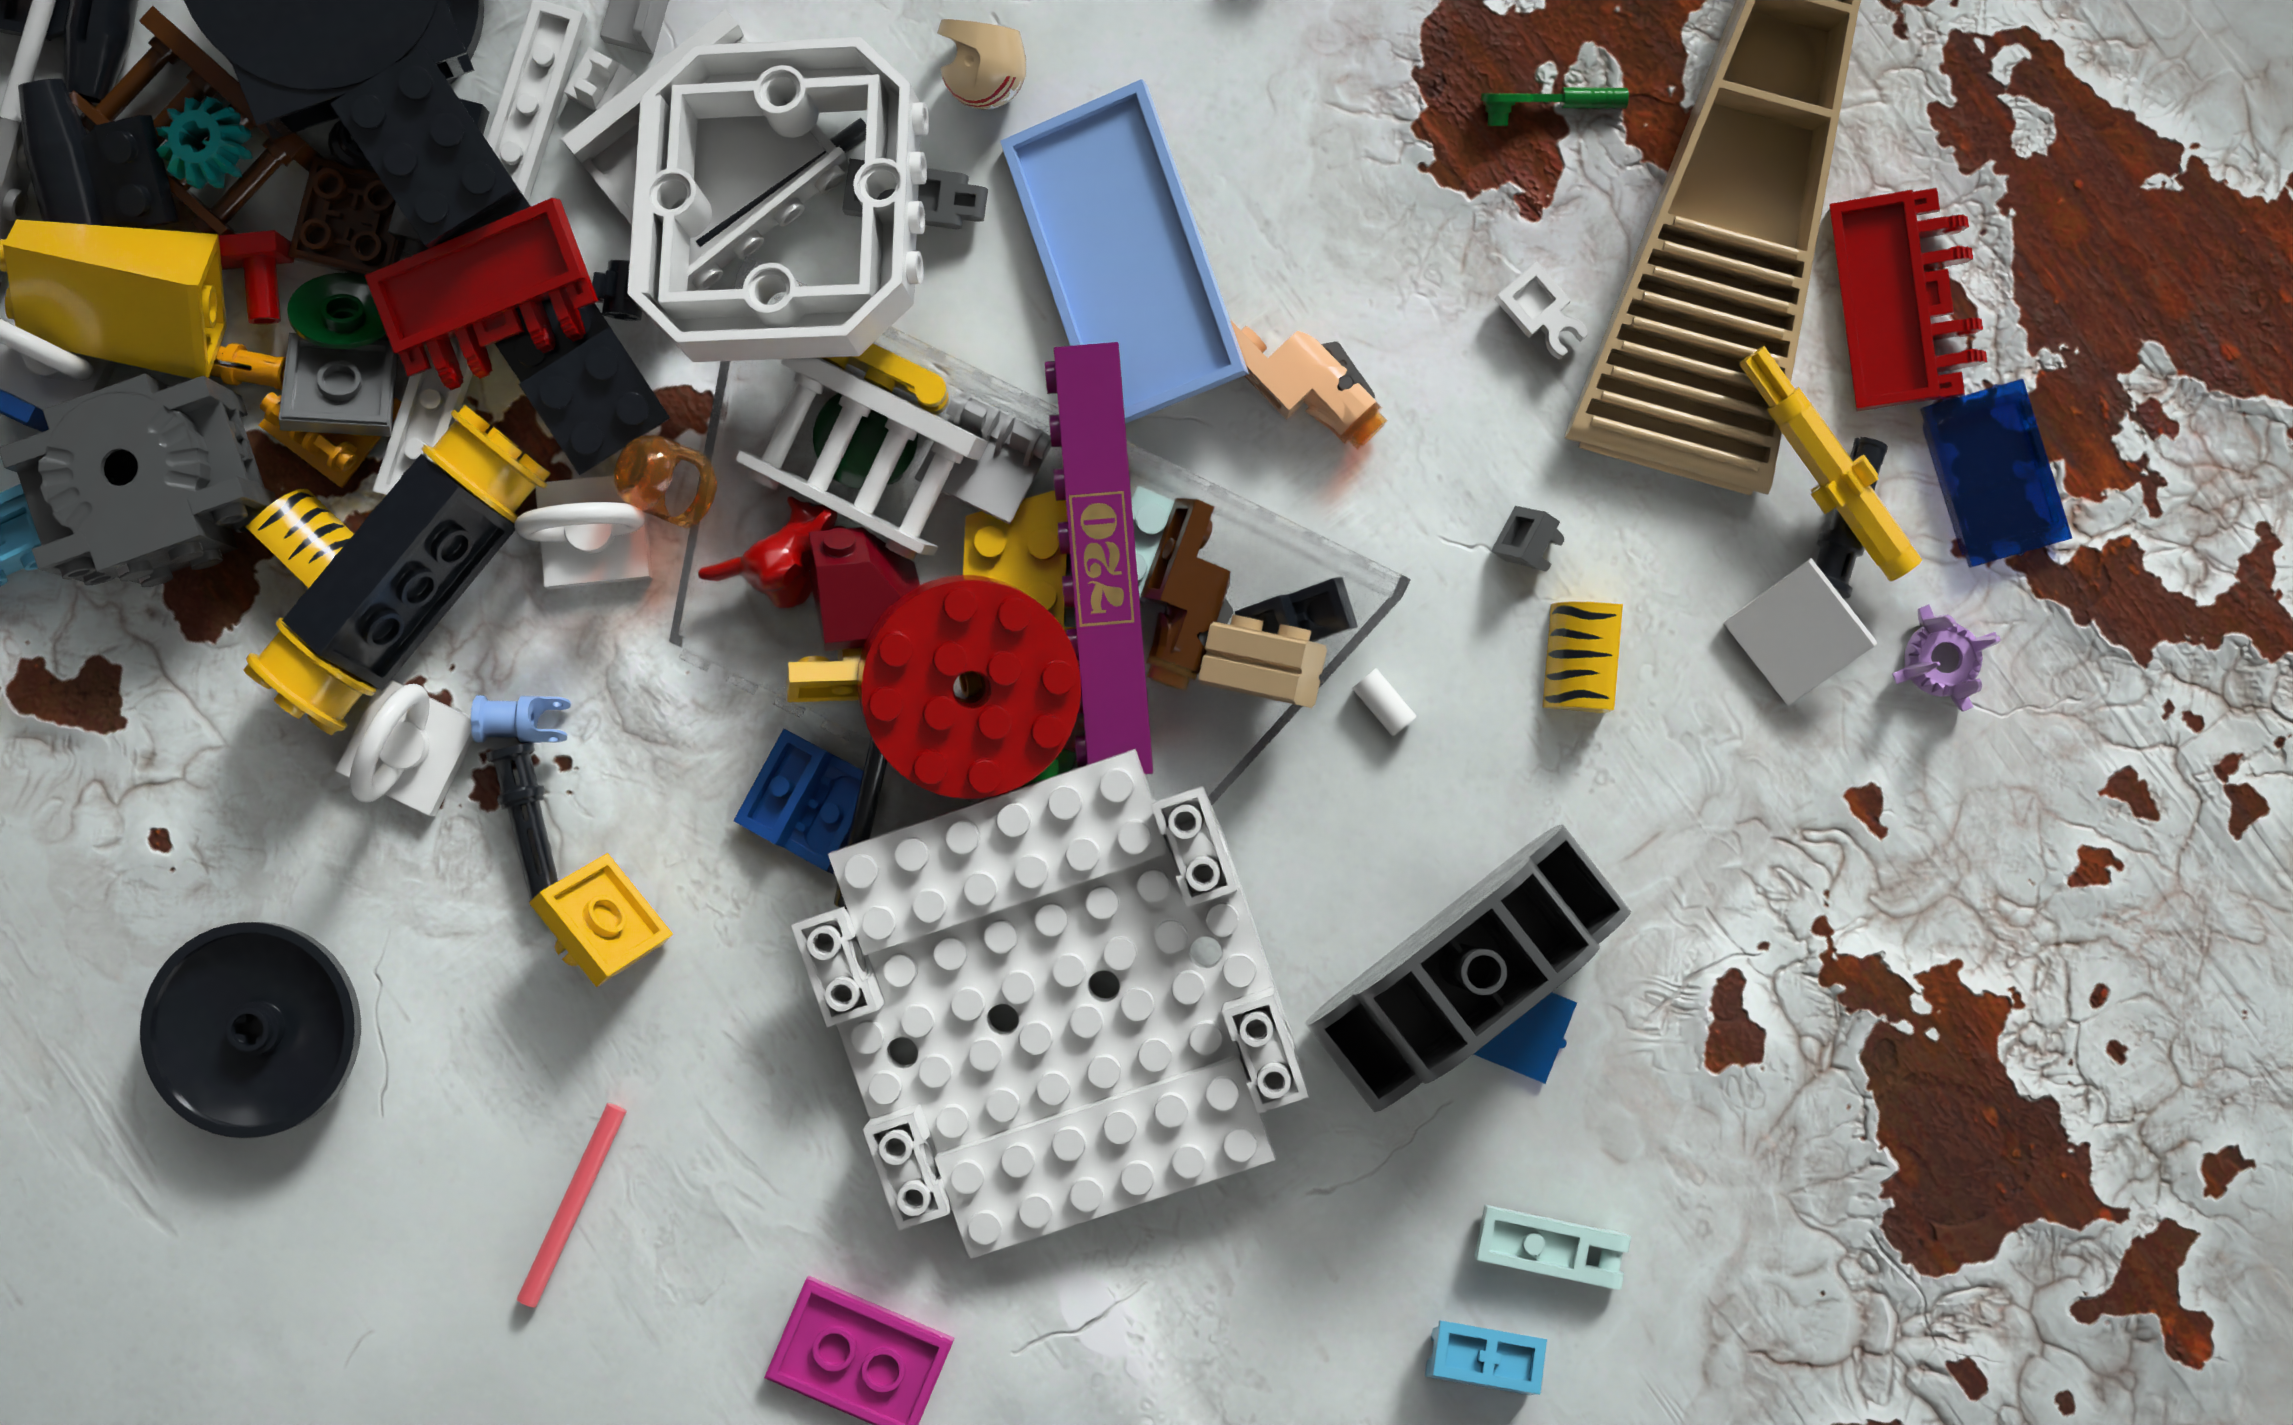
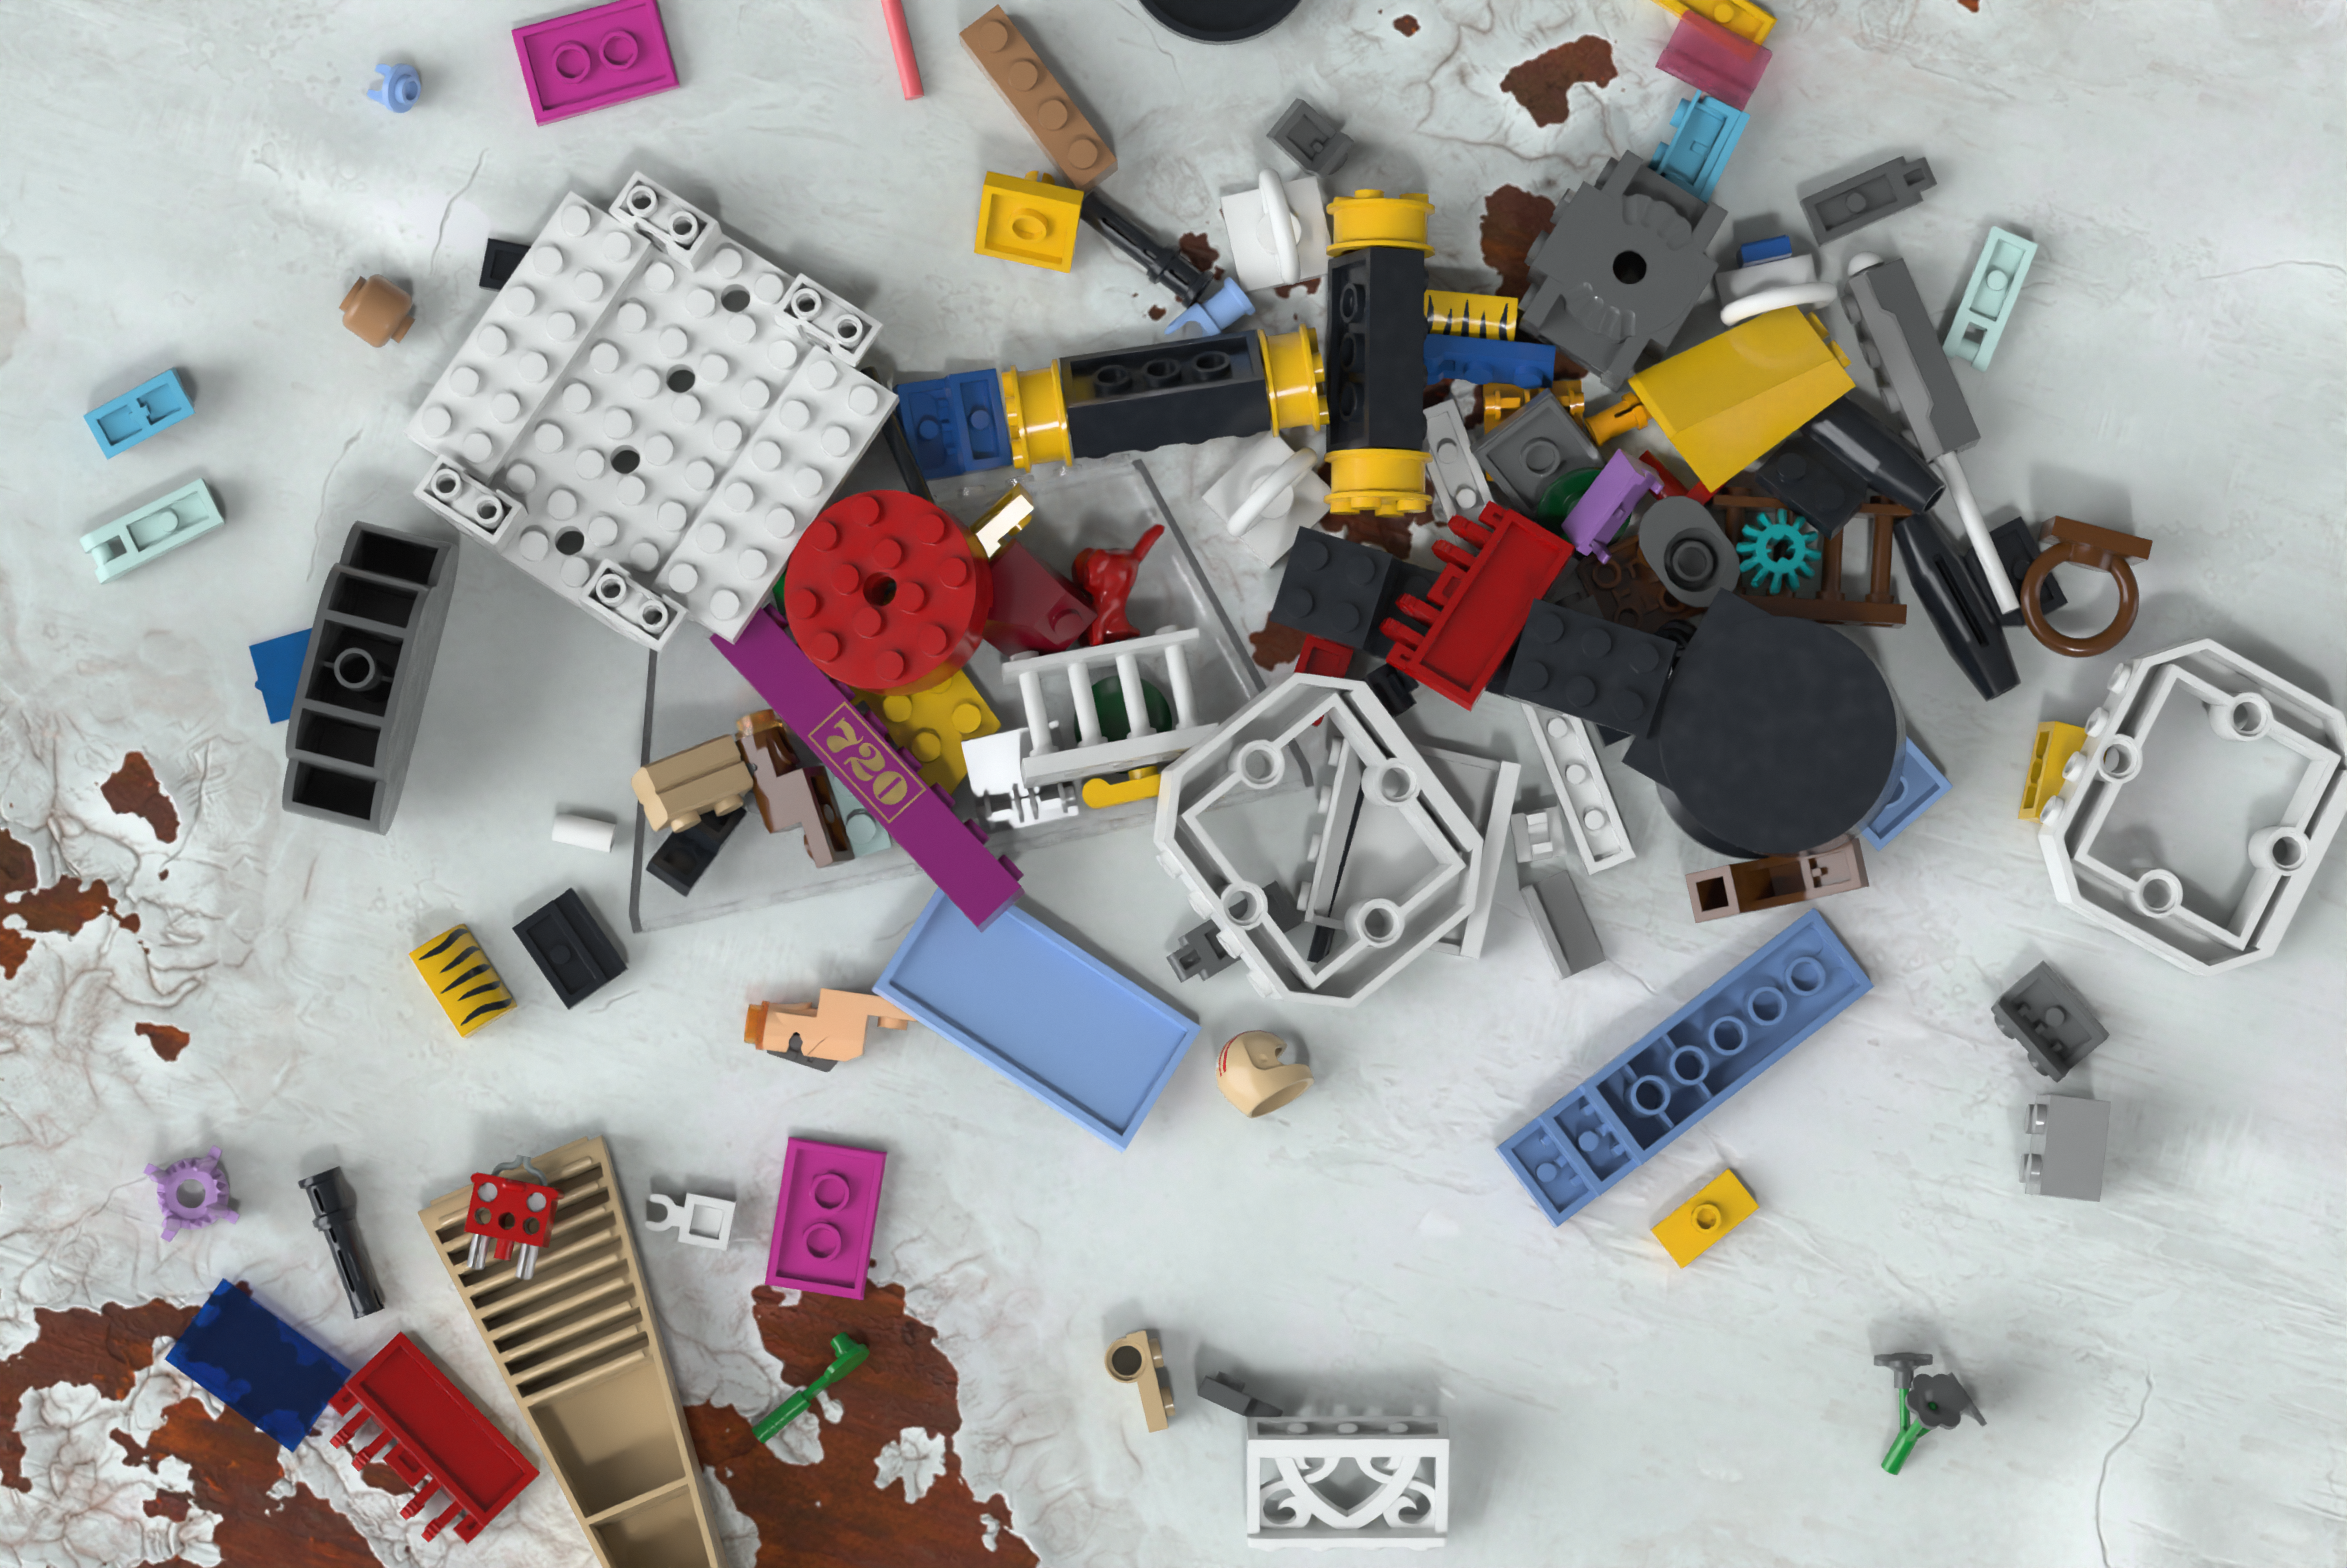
camera: 140 degrees right, 0 degrees up
clear orange helmet [614,435,717,529] -> none
dark grey tile [1491,506,1564,571] -> none
white tile [1723,558,1877,706] -> none
yellow piece [1739,346,1922,581] -> none
none -> medium nougat head [339,274,416,348]
none -> red piece [464,1155,565,1280]
none -> black tile [479,238,531,292]
none -> black plate [512,887,629,1010]
none -> dark pink tile [765,1137,888,1300]
none -> medium nougat brick [959,4,1118,195]
none -> black brick [1001,323,1330,473]
none -> dark grey bracket [1266,98,1354,179]
none -> red plate [1293,634,1354,728]
none -> blue plate [1423,334,1556,389]
none -> medium lavender hinge [1561,448,1665,564]
none -> dark grey piece [1639,496,1740,608]

